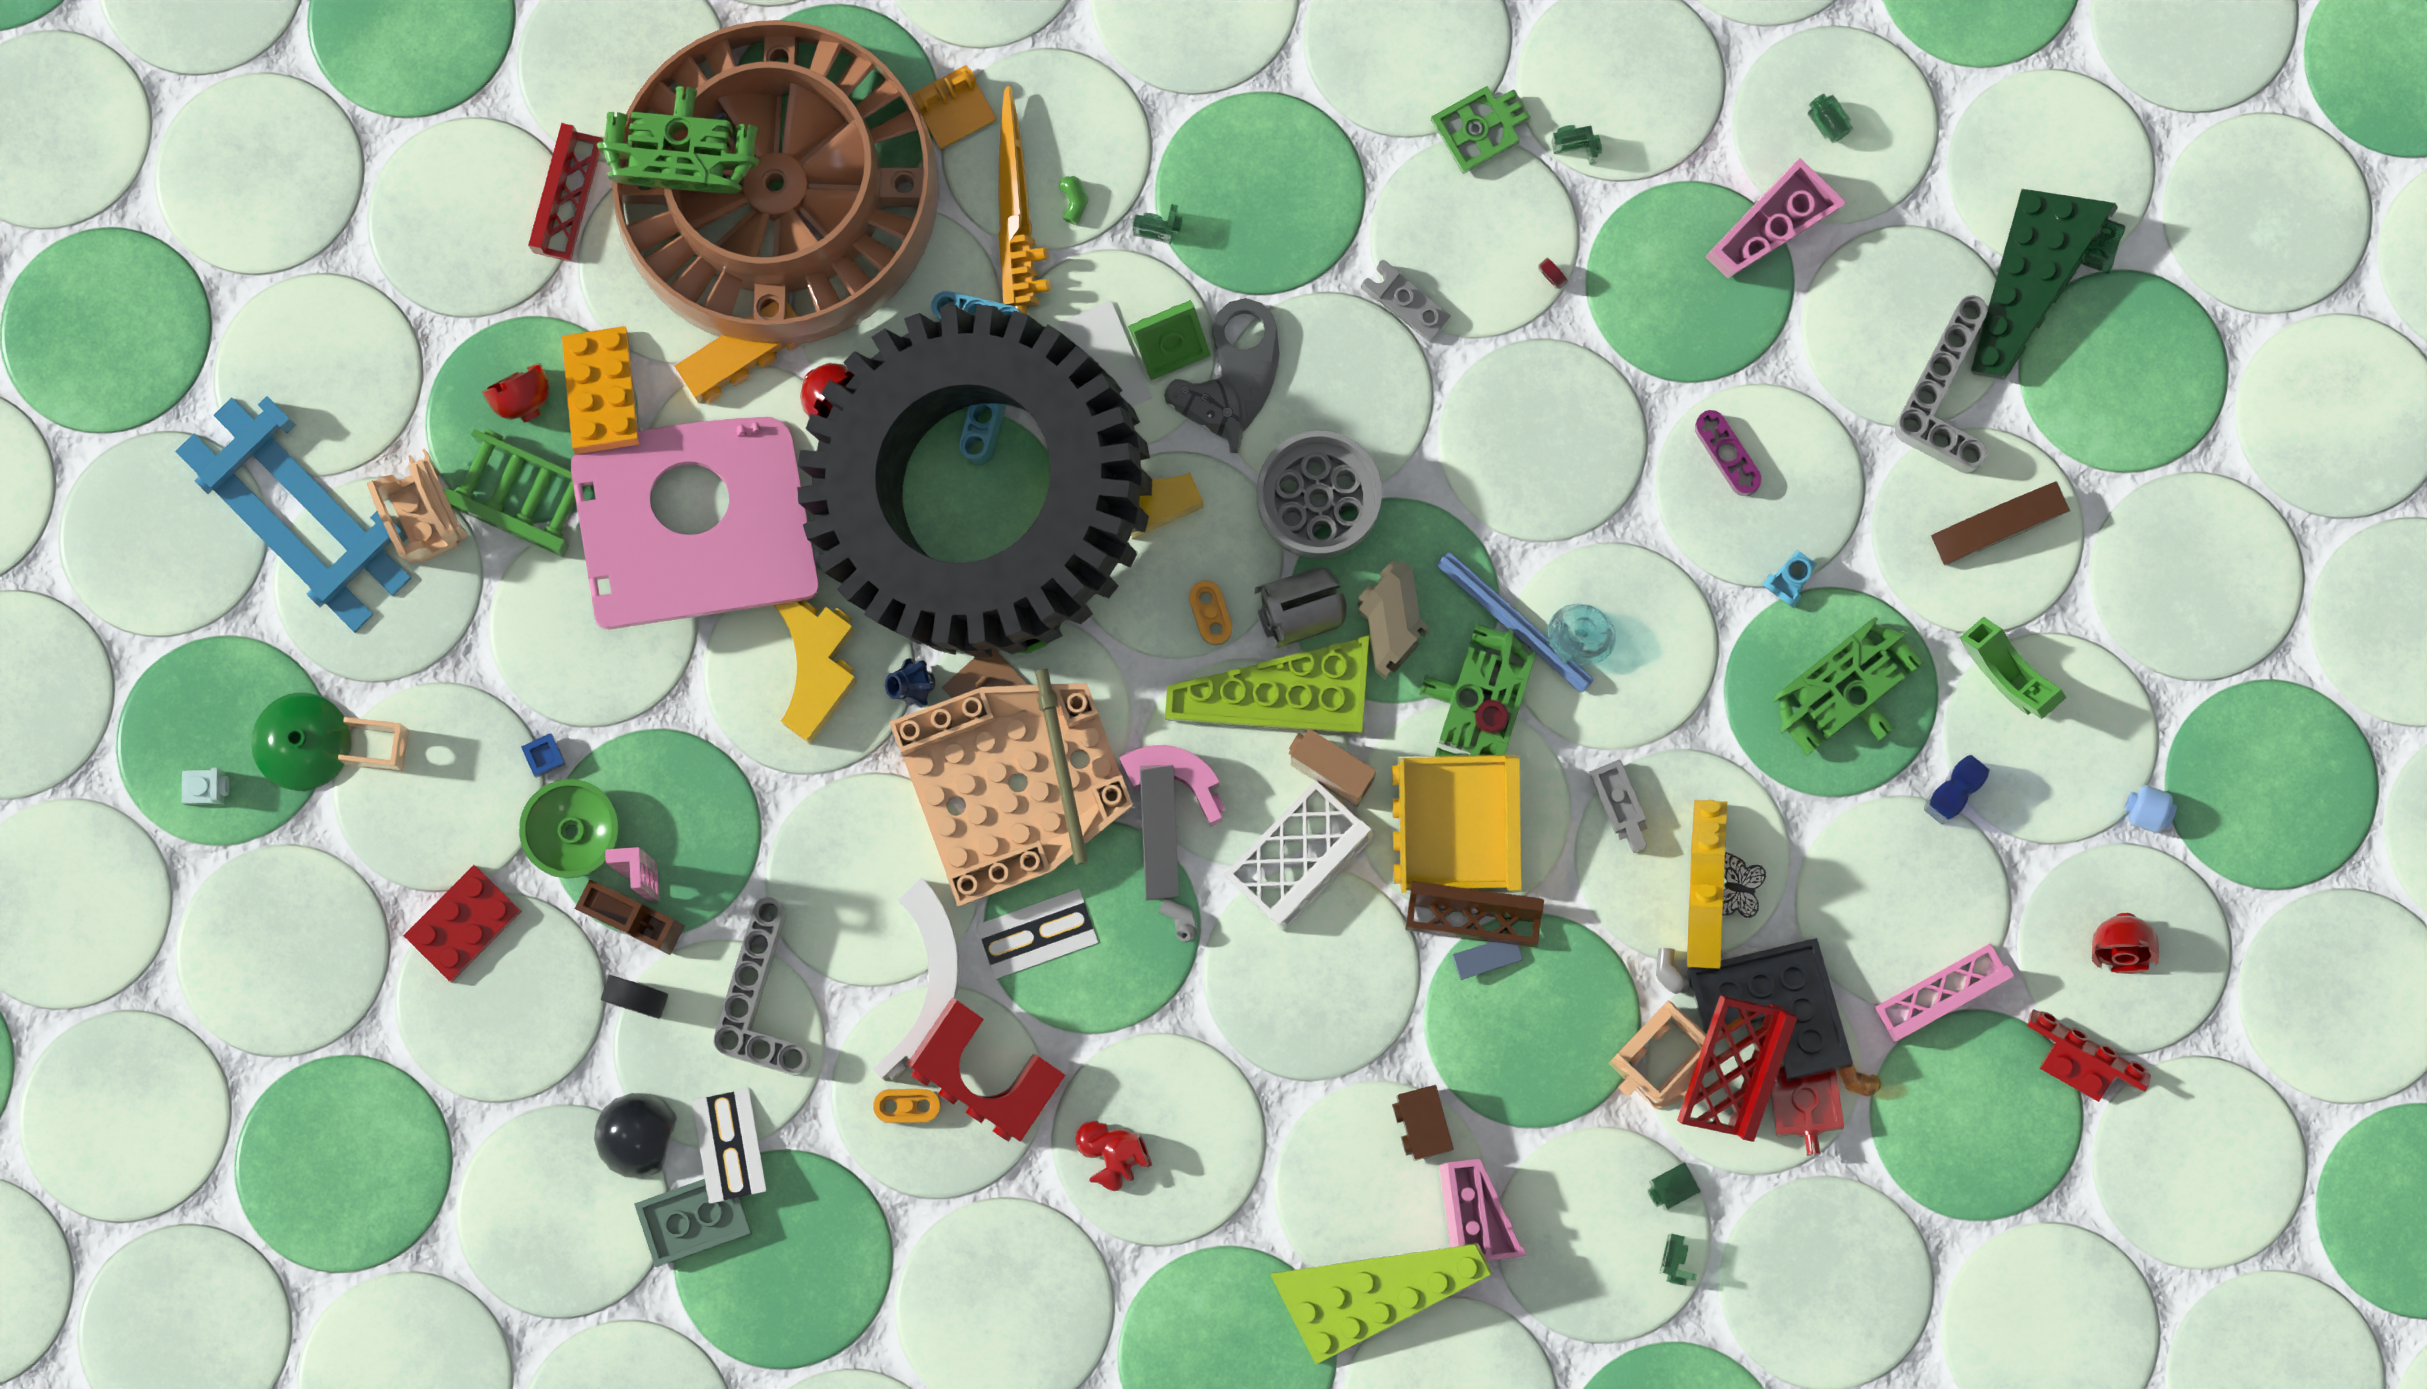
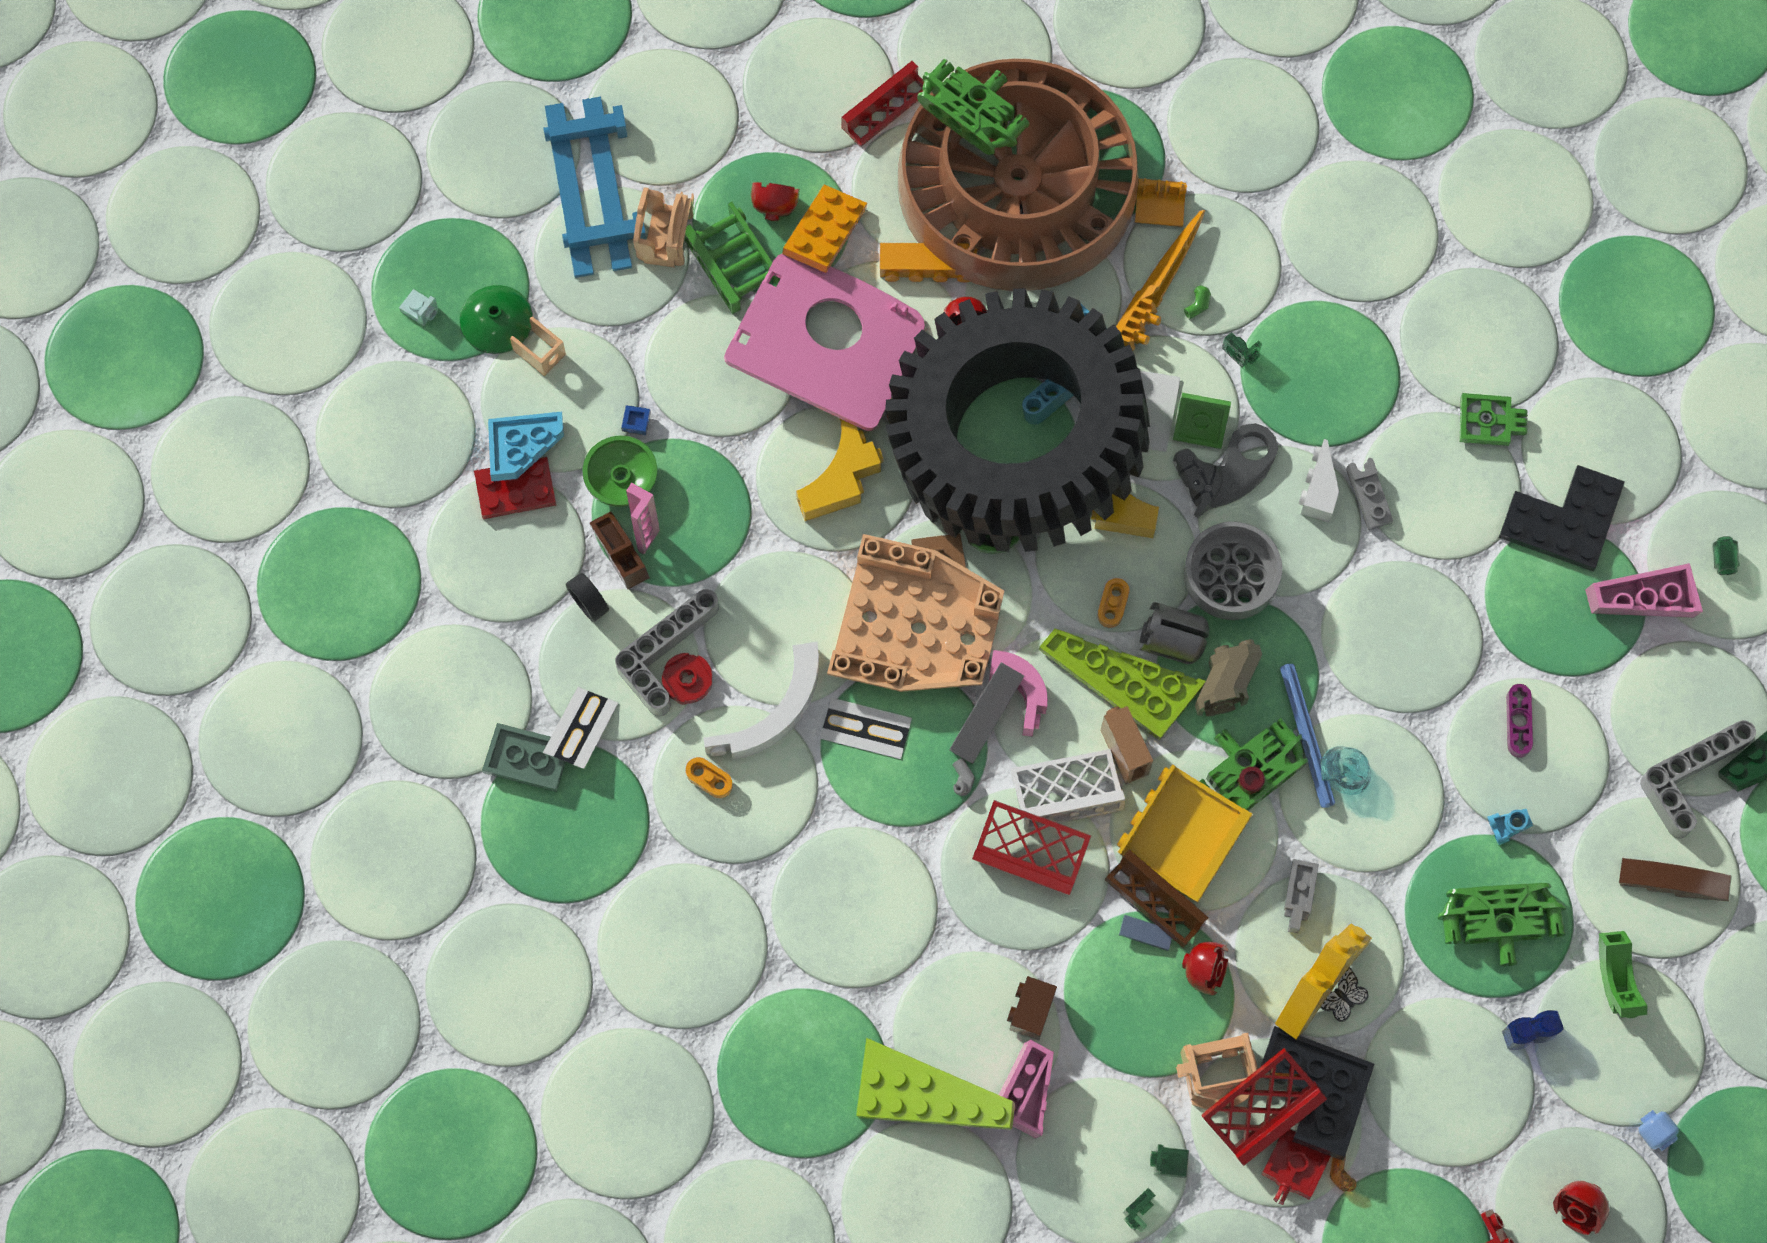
camera: 30 degrees right, 10 degrees down
black cylinder [594,1093,677,1178] -> none
dark blue rock [885,658,935,708] -> none
red arch [906,998,1065,1142] -> none
olive bar [1035,669,1088,865] -> none
red animal [1075,1120,1152,1192] -> none
dark red tile [1538,258,1568,289] -> none
clear green bracket [1551,125,1602,165] -> none
light grey arm [1656,948,1690,994] -> none
bright pink fence [1874,943,2014,1043] -> none
none -> medium azure plate [488,412,564,481]
none -> red plate [662,653,712,705]
none -> red fence [972,800,1092,895]
none -> red cylinder [1182,942,1229,996]
none -> white slope [1298,439,1339,523]
none -> black plate [1499,465,1625,572]

